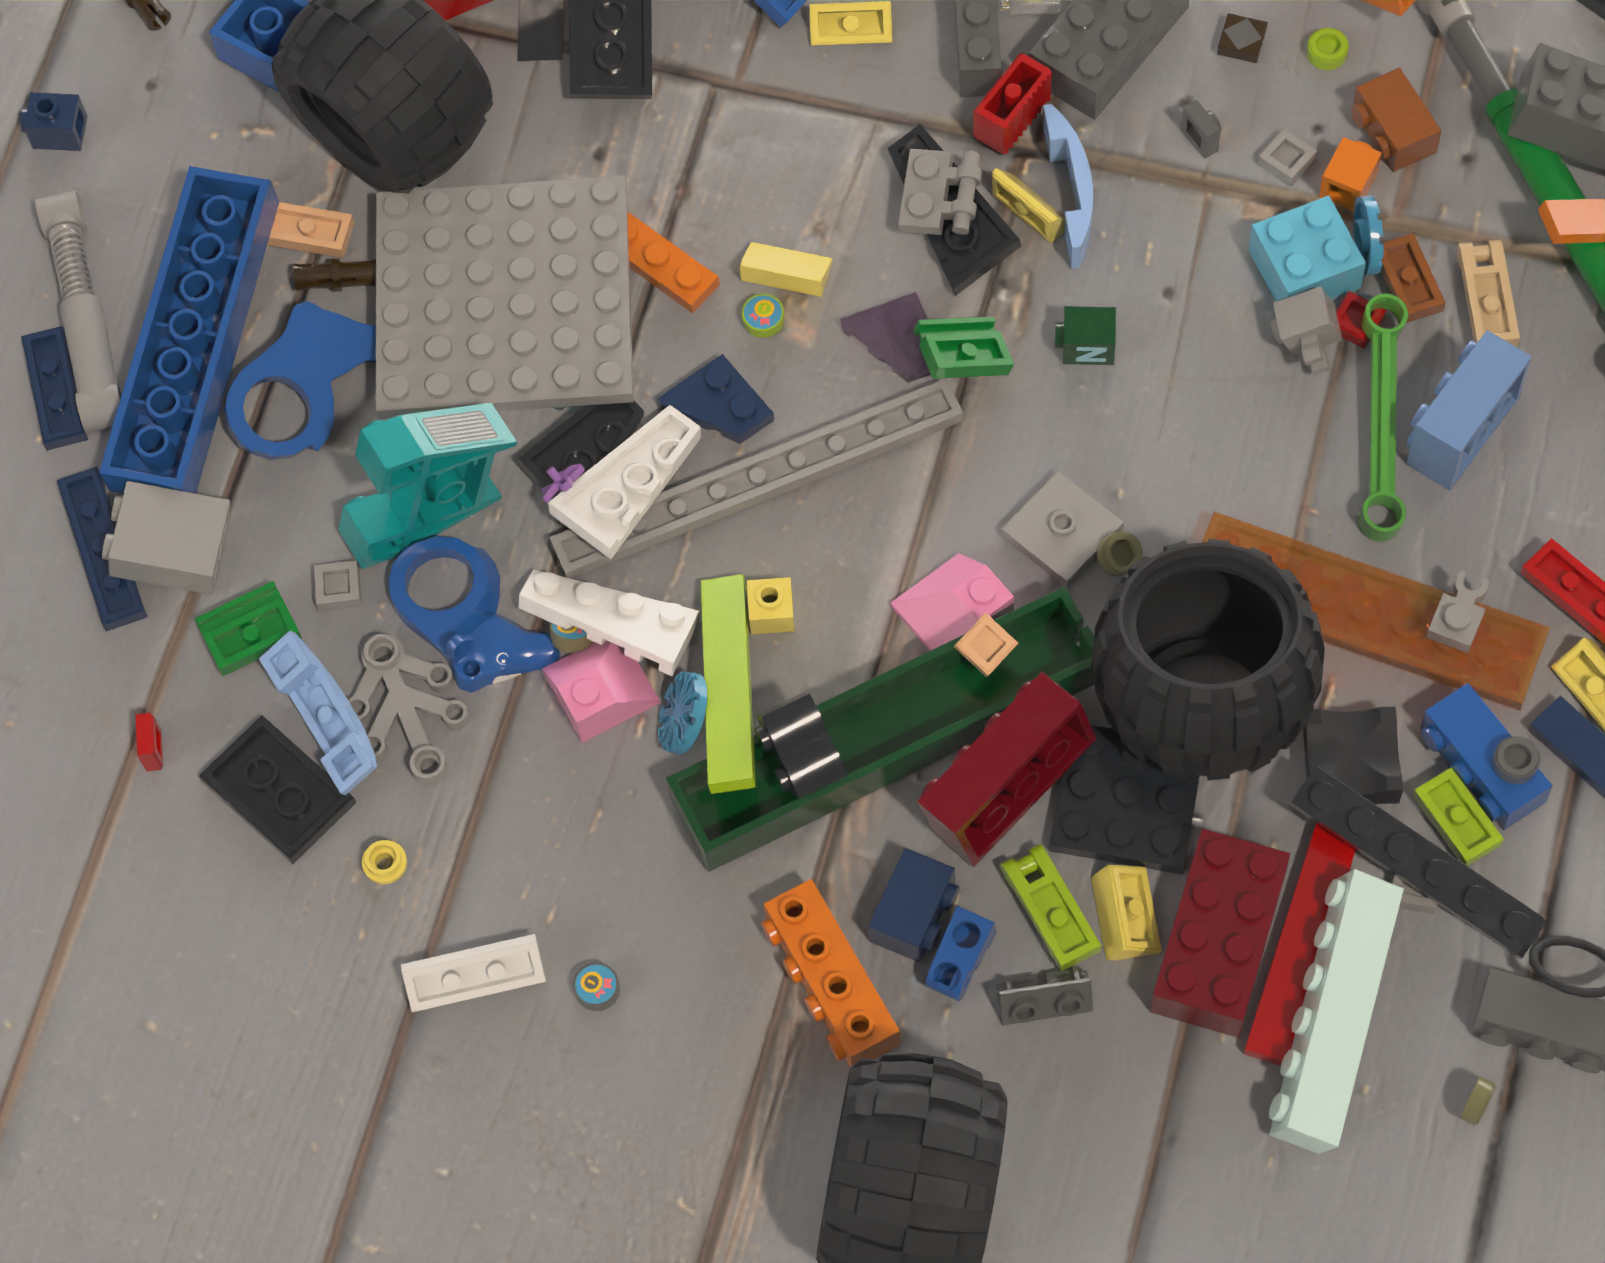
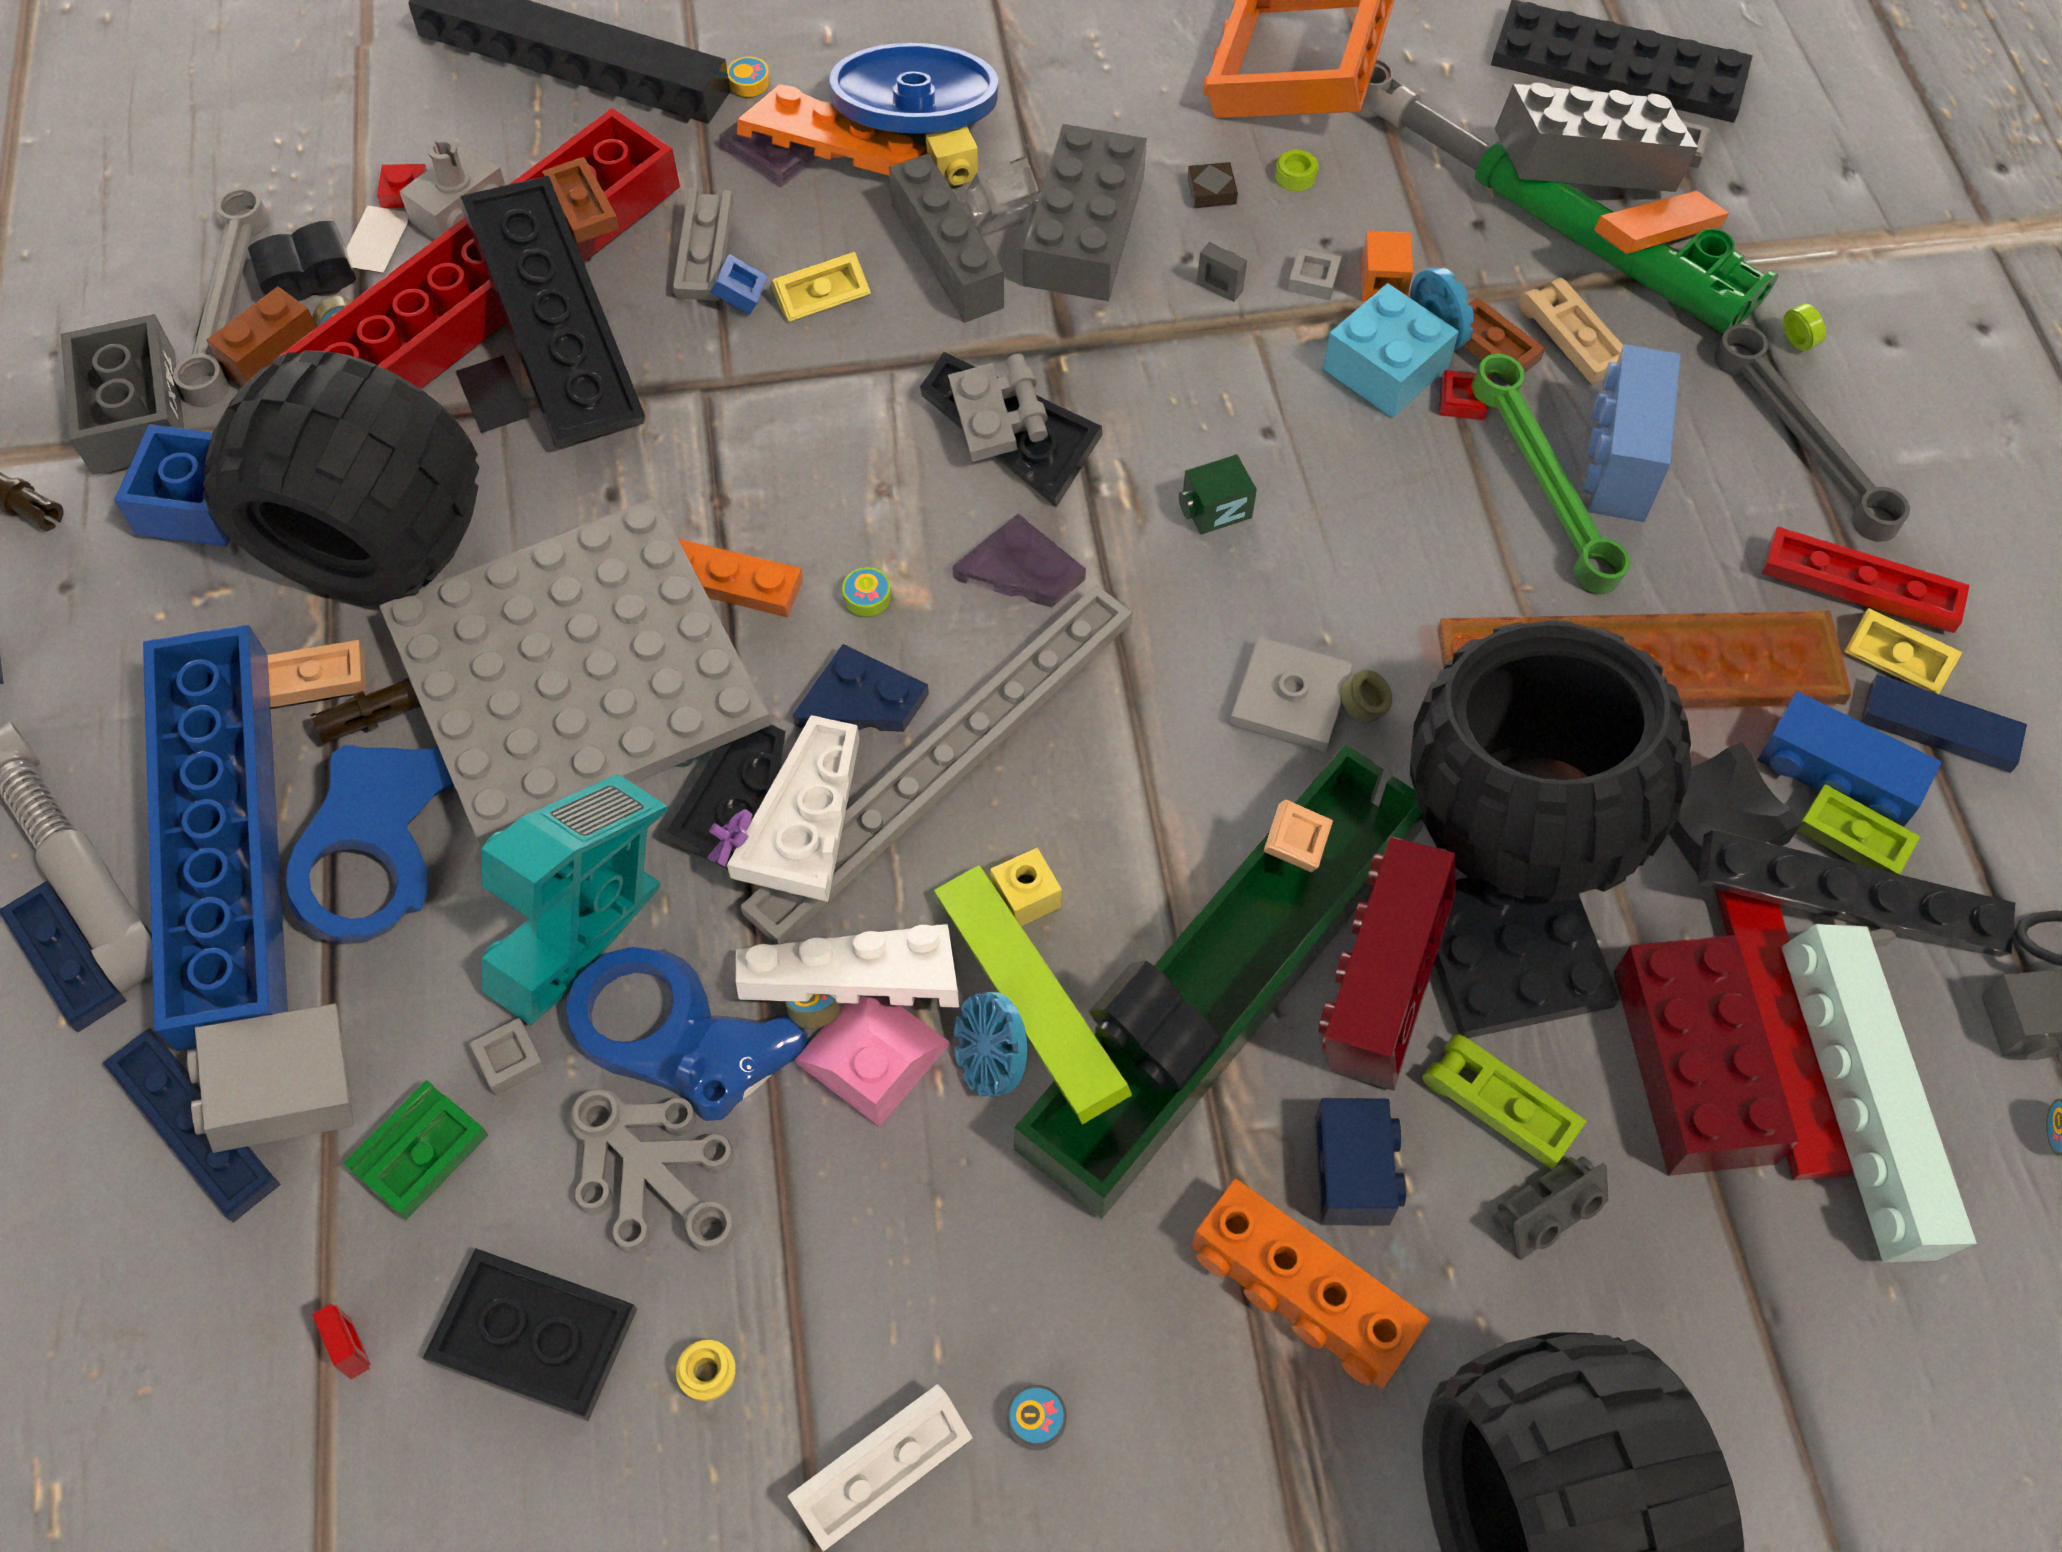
camera: 30 degrees left, 5 degrees down
light blue slope [259,631,377,795] -> none
light yellow slope [740,242,832,297] -> none
bright pink slope [891,553,1014,651] -> none
green plate [913,317,1014,379] -> none
blue leg [925,906,997,1001] -> none
red brick [972,53,1052,155] -> none
light yellow slope [992,168,1065,243] -> none
light blue slope [1042,104,1093,269] -> none
light yellow slope [1091,865,1162,961] -> none
light grey brick [1271,286,1342,375] -> none
dark orange brick [1351,67,1441,172] -> none
light grey plate [1426,570,1489,653] -> none
dark grey tile [1492,736,1540,784] -> none

